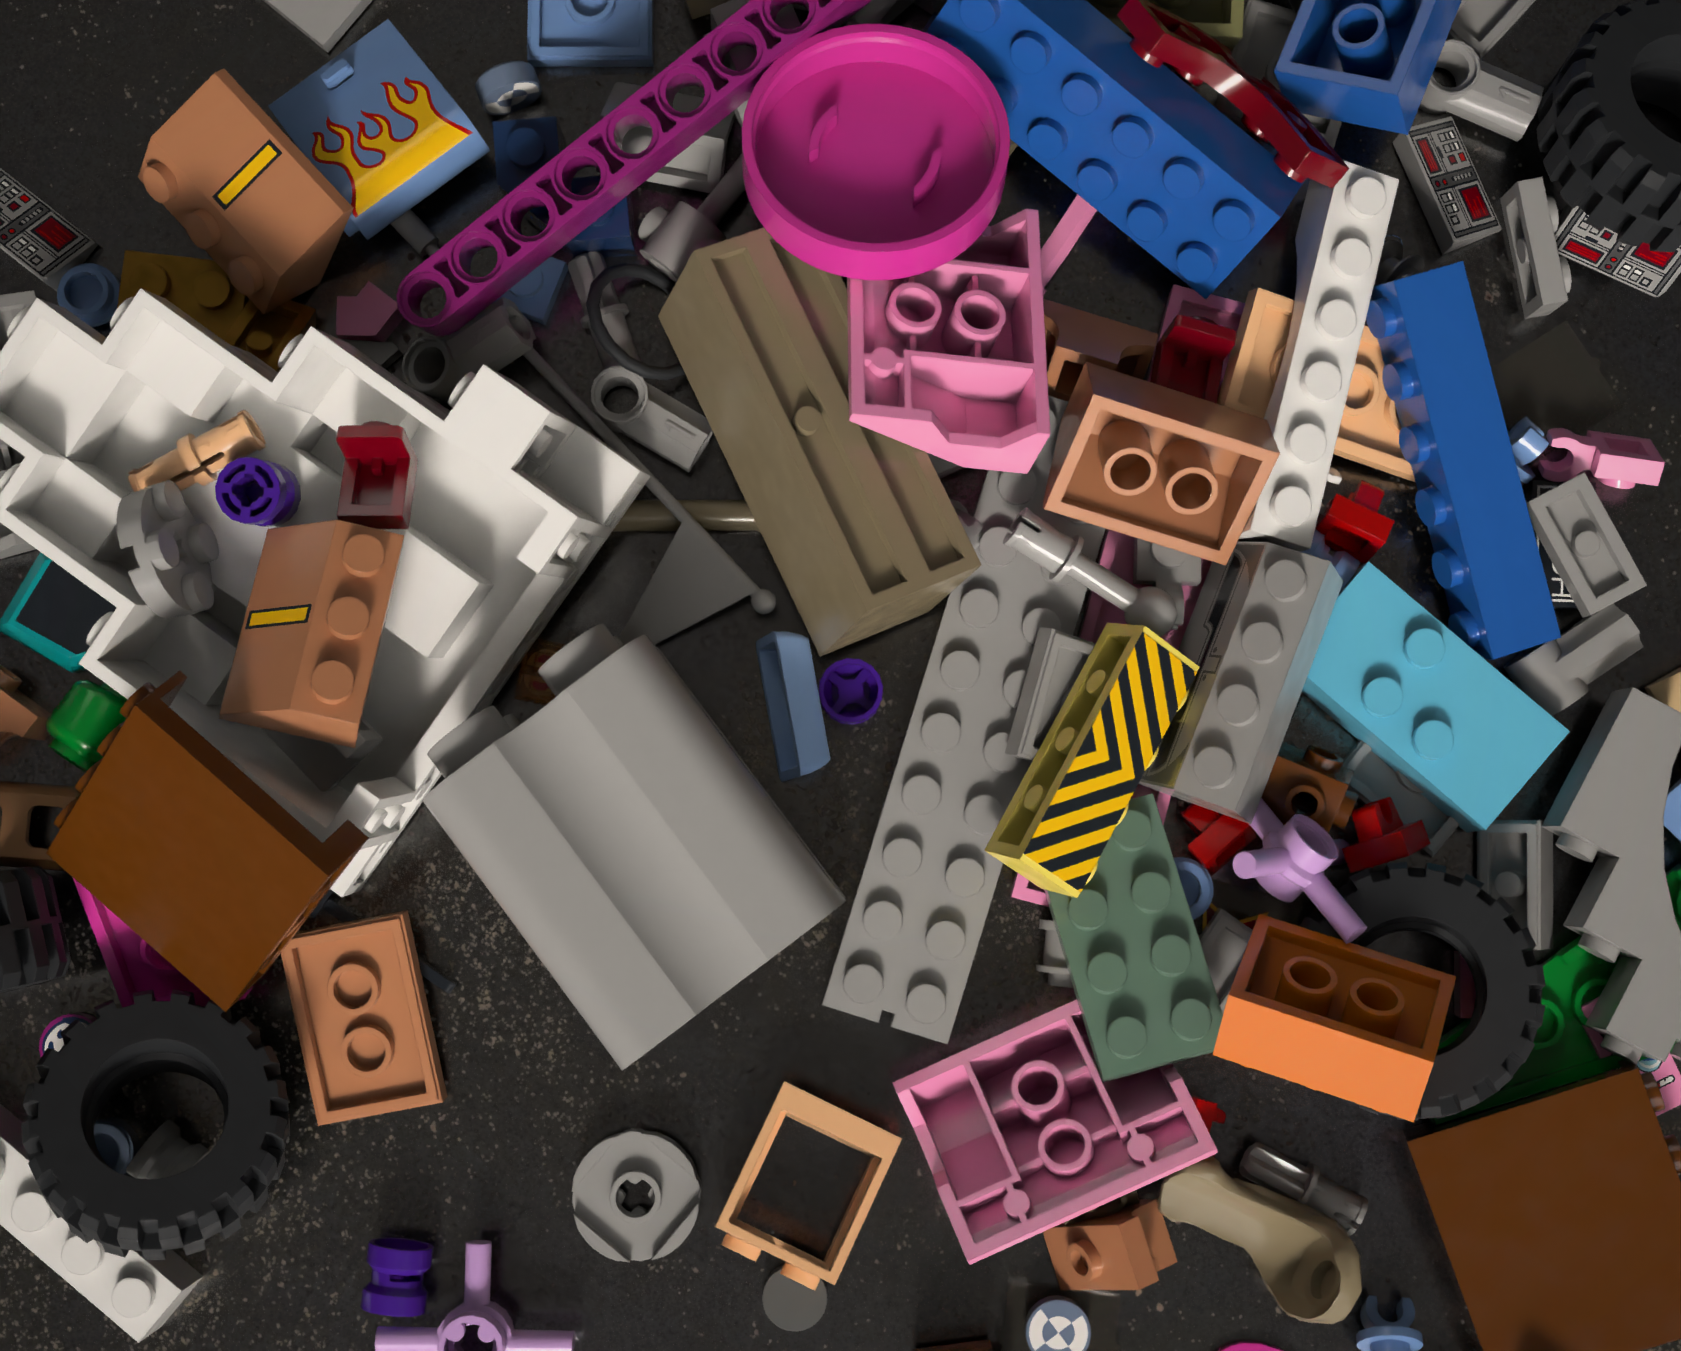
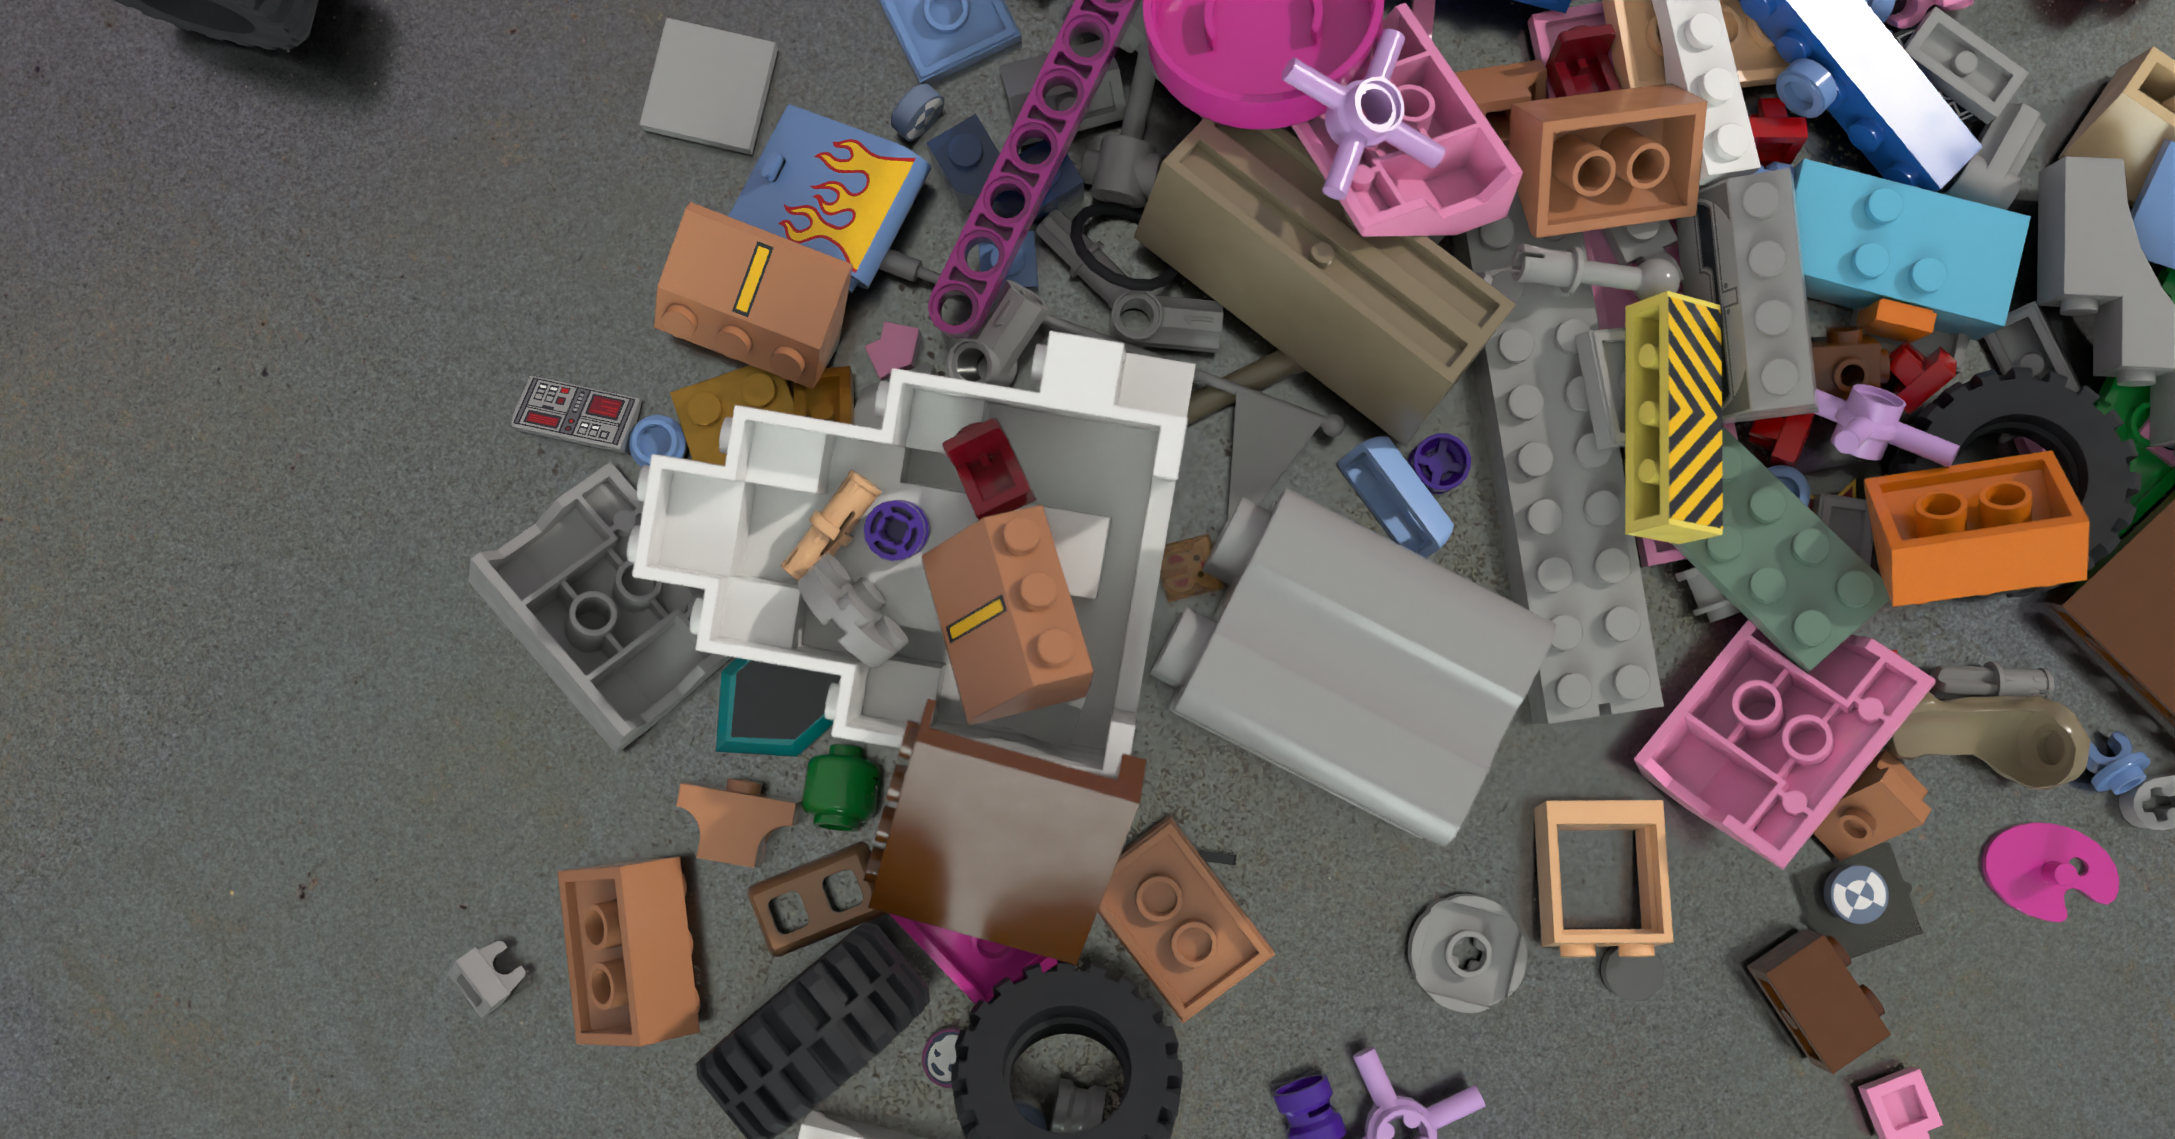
camera: 30 degrees left, 0 degrees up
none -> lavender bar [1281,29,1446,200]
none -> medium blue tile [1776,58,1837,118]
none -> orange tile [1856,298,1937,343]

